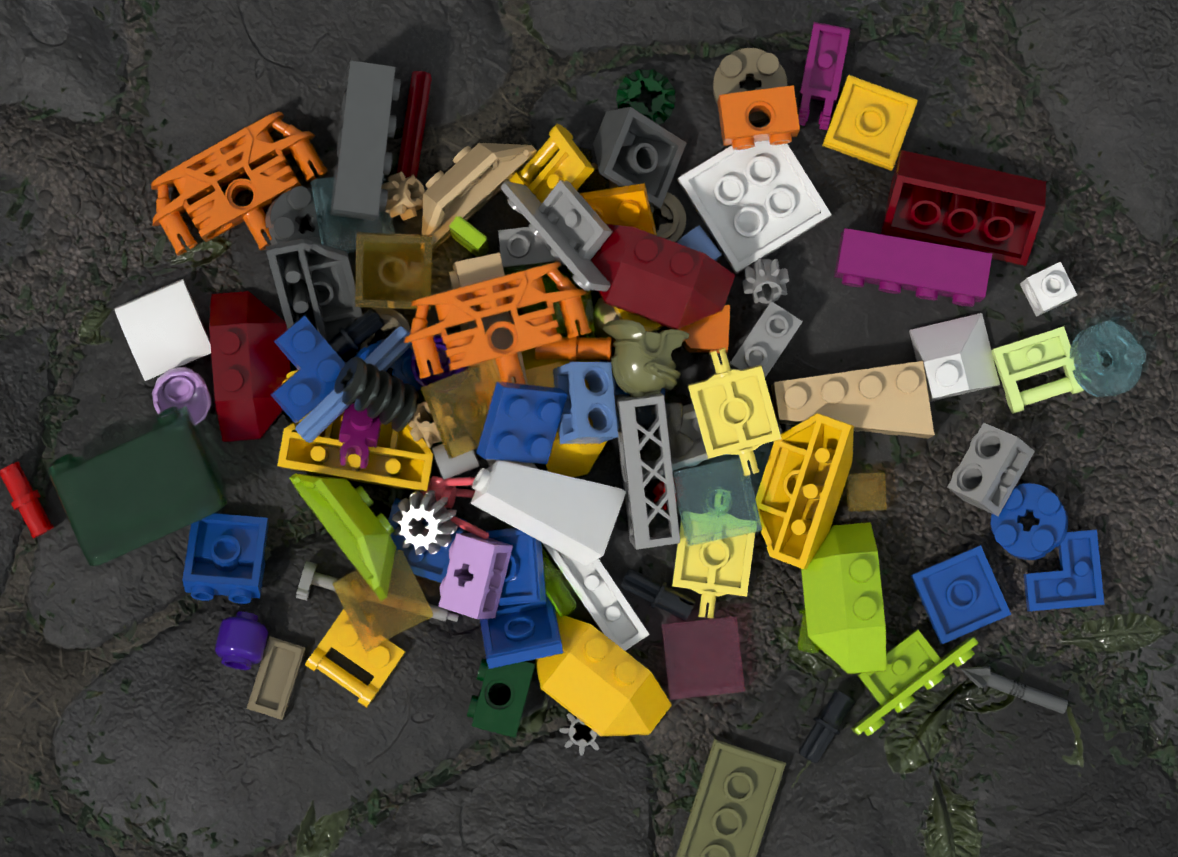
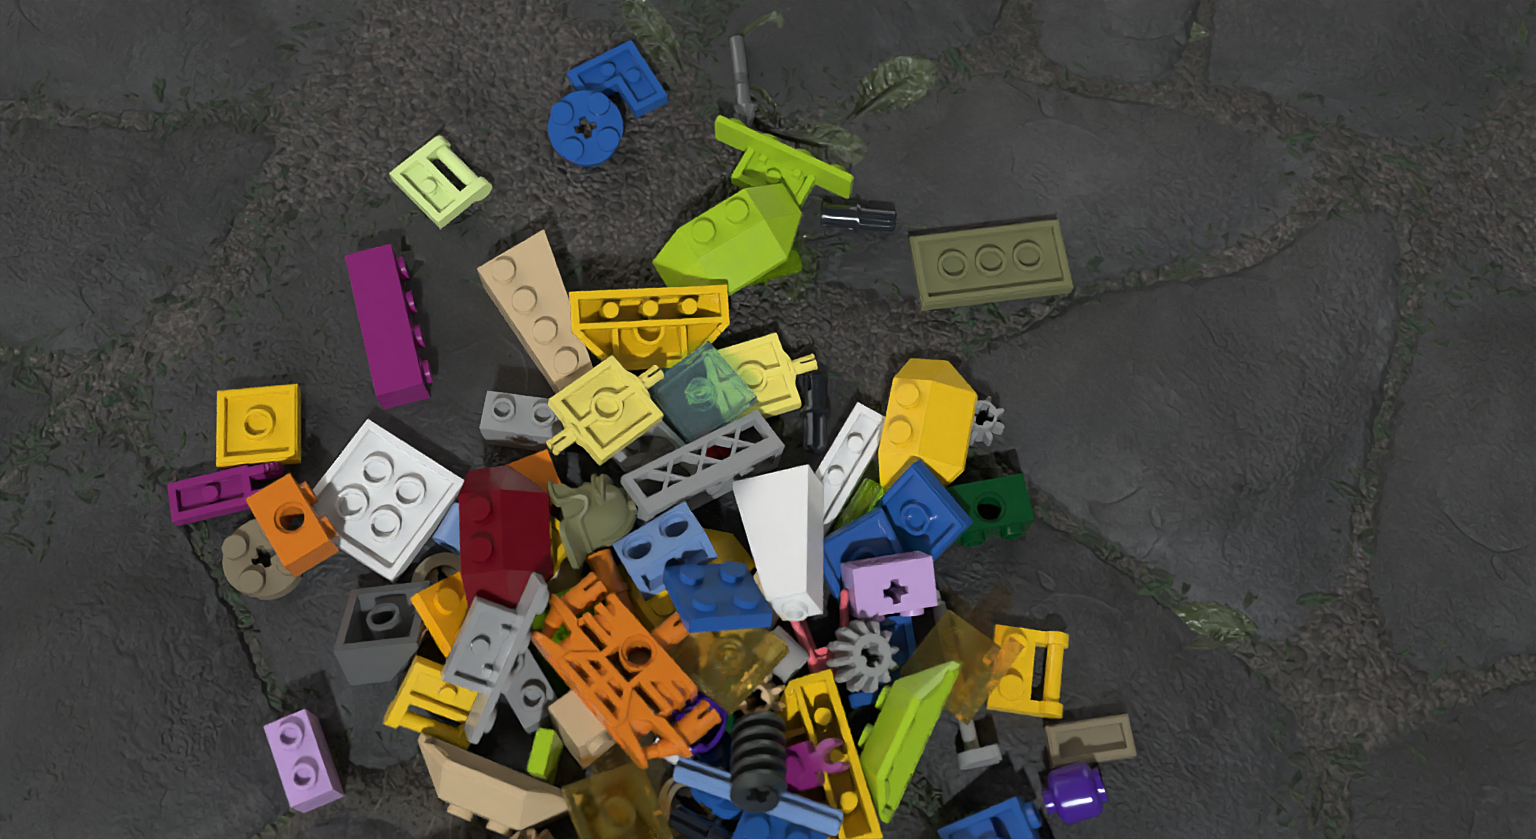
camera: 115 degrees left, 15 degrees down
dark green gear [616,69,675,125] -> none
clear pink plate [661,616,745,700] -> none
light grey gear [742,258,789,304] -> none
clear yellow plate [847,473,887,512] -> none
dark red slope [881,150,1046,266] -> none
white slope [909,313,1000,402] -> none
blue plate [910,545,1011,644] -> none
light grey brick [947,422,1035,516] -> none
white brick [1020,262,1077,317] -> none
clear light blue plate [1070,321,1146,397] -> none
none -> lavender brick [264,709,345,813]

